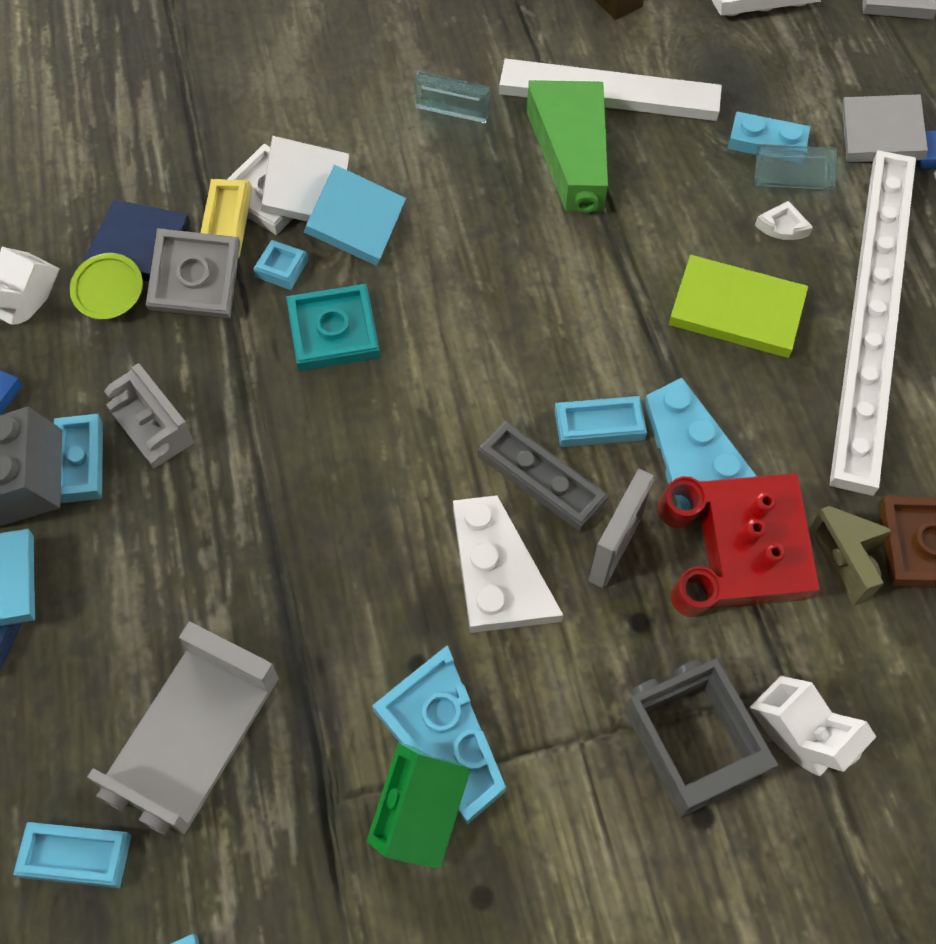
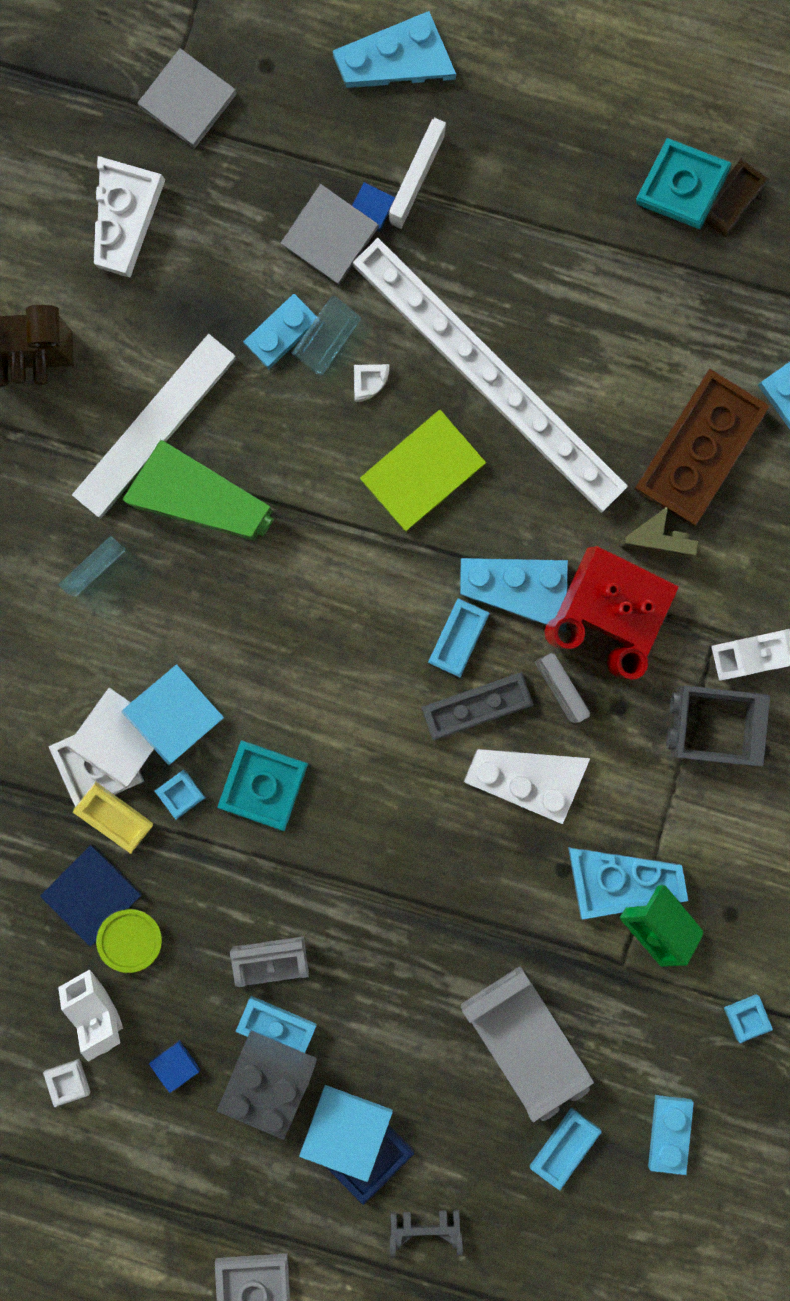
camera: 60 degrees left, 25 degrees up
light grey tile [146,228,240,318] -> none

